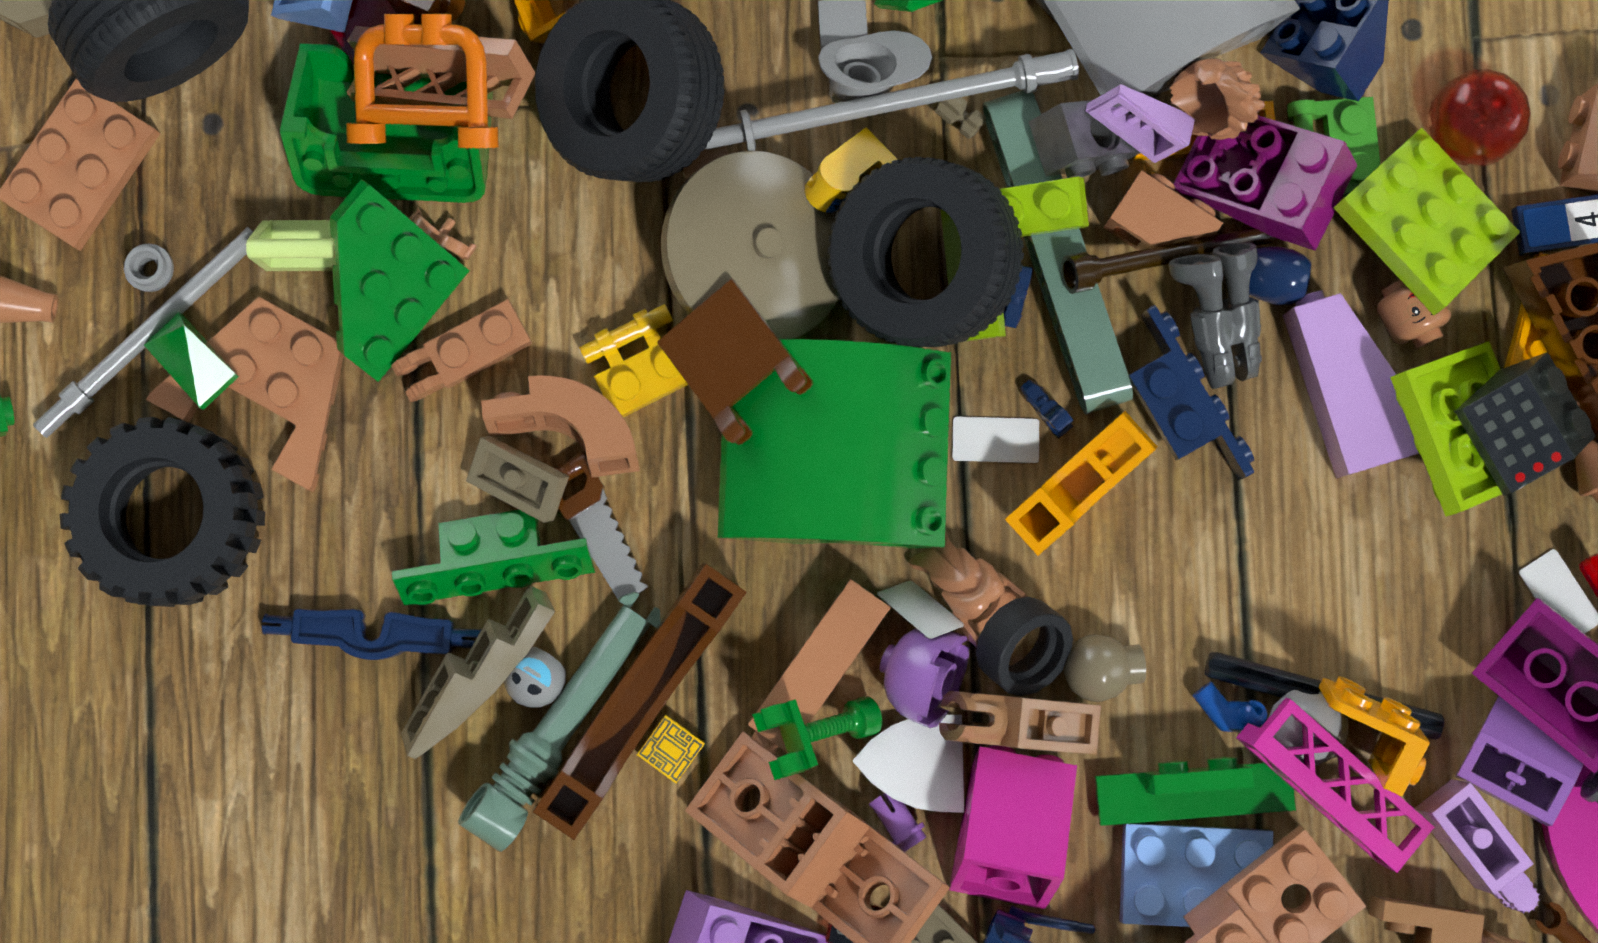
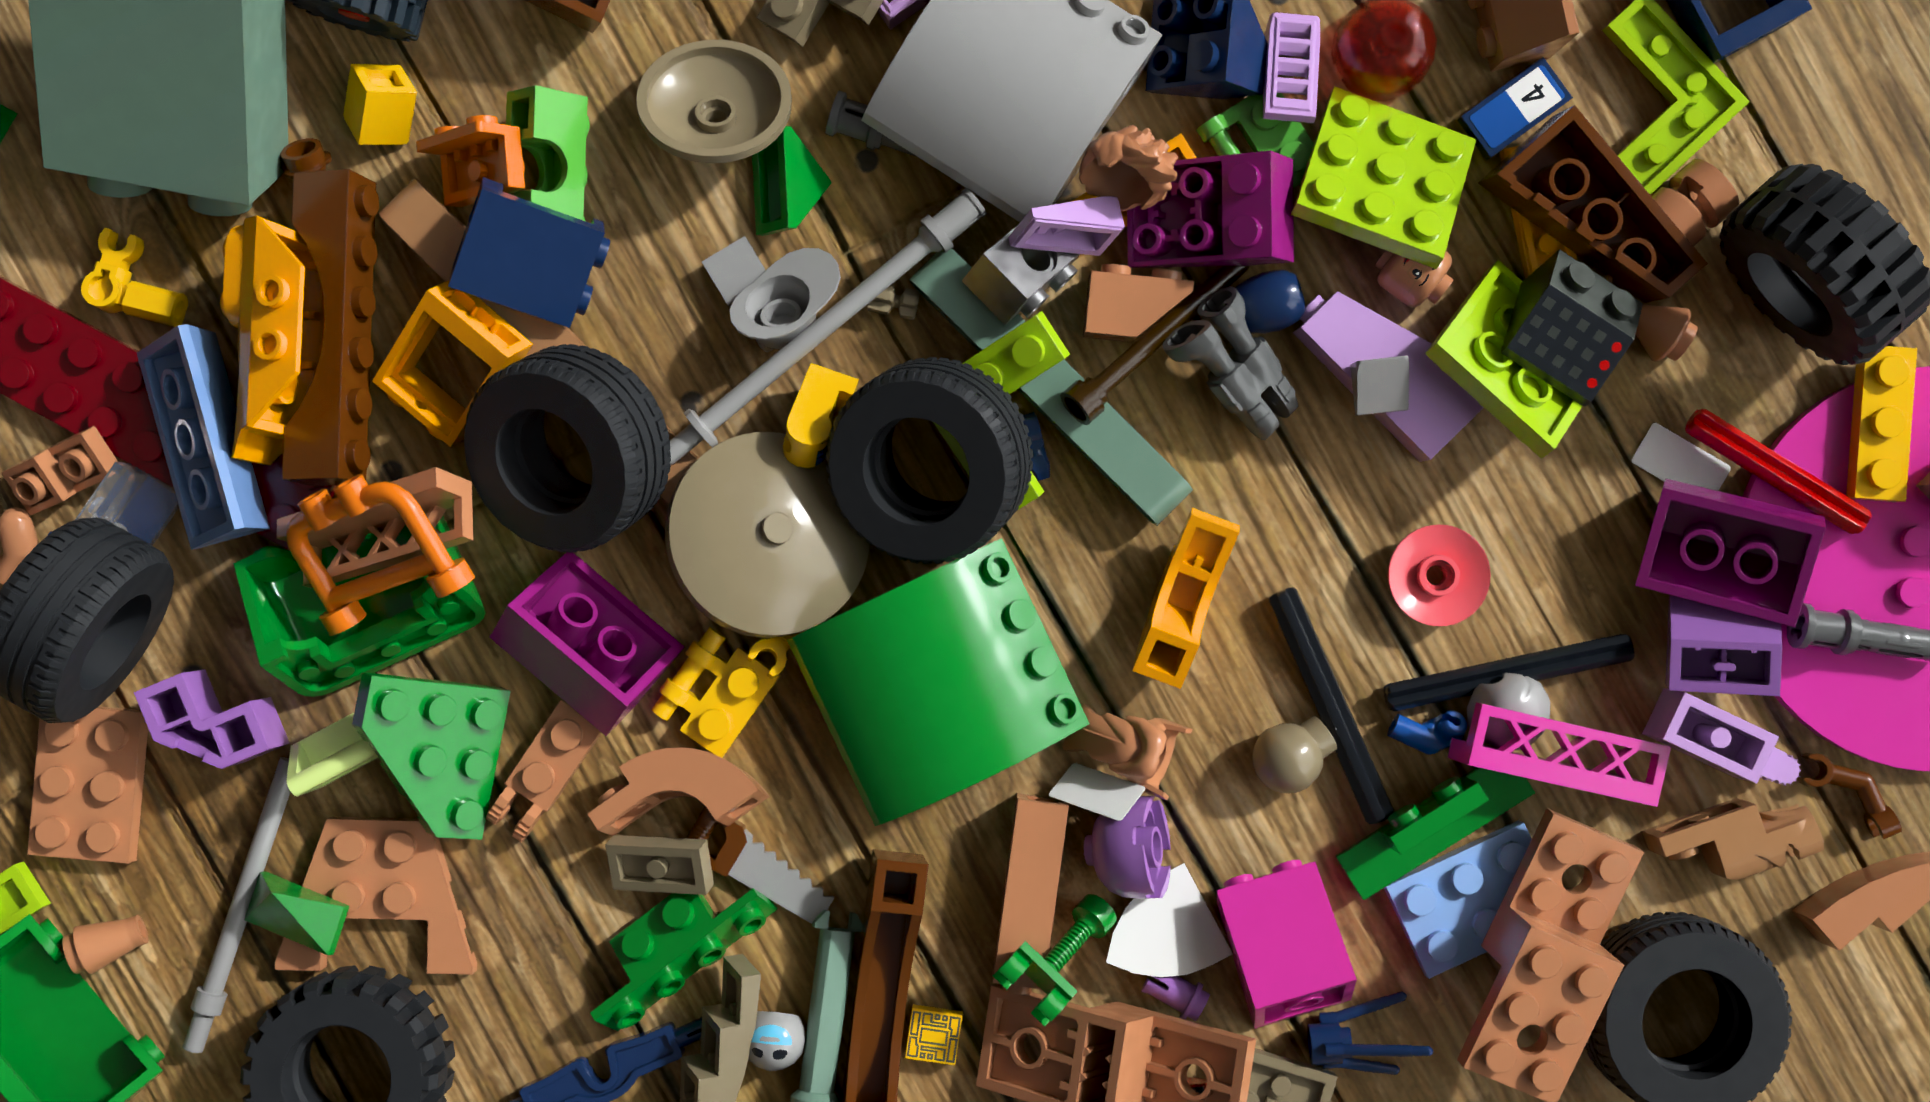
camera: 25 degrees left, 5 degrees up
light grey plate [124,244,174,292] -> none
nougat piece [409,207,477,260] -> none
reddish brown flag [657,279,813,445] -> none
medium nougat plate [939,691,1101,755] -> none
white sticker [952,417,1039,463] -> none
black tyre [976,597,1073,696] -> none
dark blue piece [1020,379,1073,439] -> none
dark blue bracket [1129,305,1255,480] -> none
light orange bracket [1319,676,1430,797] -> none
none -> medium lavender brick [134,669,290,769]
none -> magenta slope [489,552,685,736]
none -> lavender slope [1263,12,1320,123]
none -> black axle [1269,587,1394,824]
none -> light grey slope [1350,356,1409,416]
none -> coral dish [1387,525,1491,626]

